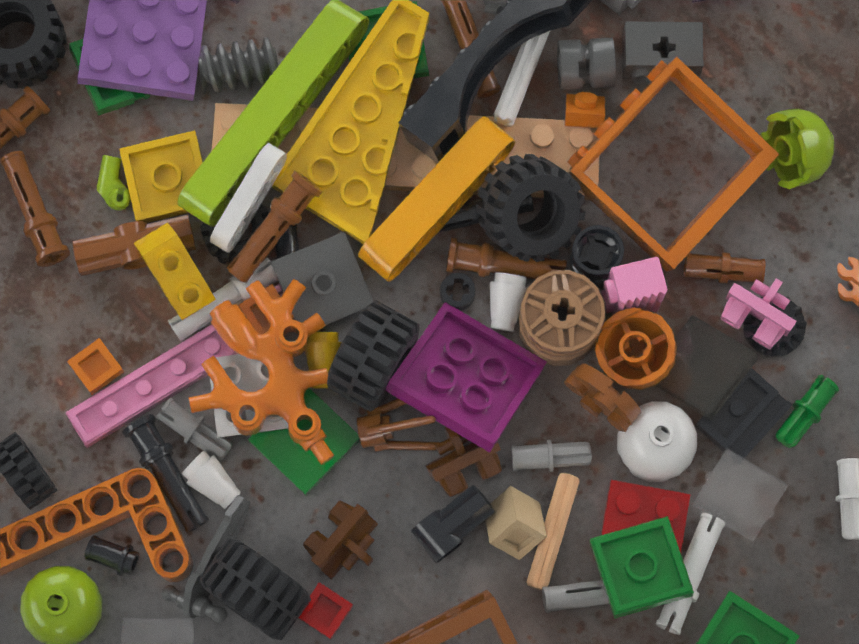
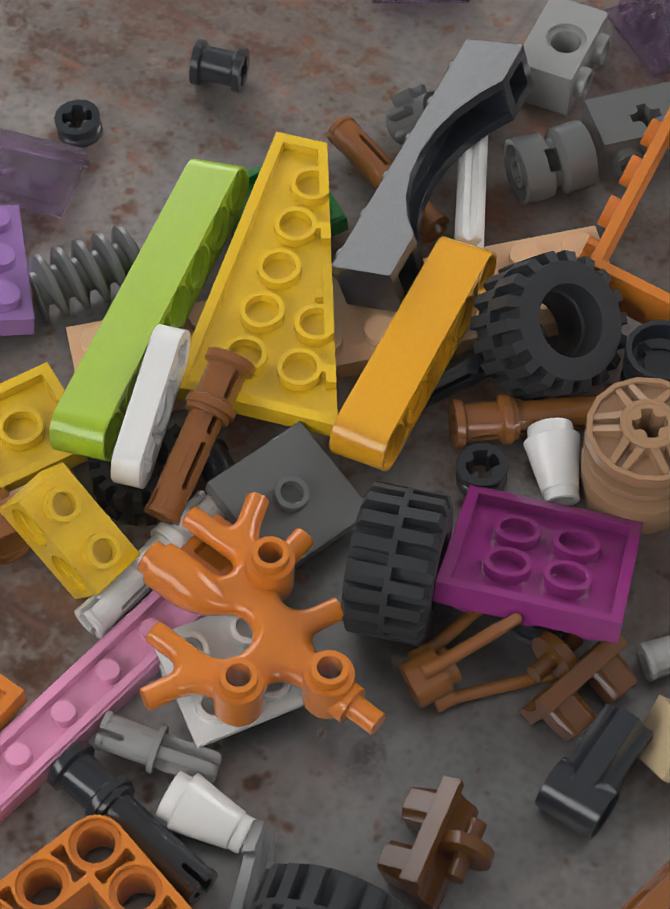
camera: 15 degrees left, 20 degrees down
green plate [248,388,360,496] -> none
yellow cone [305,332,342,389] -> none
orange plate [565,92,605,128] -> none

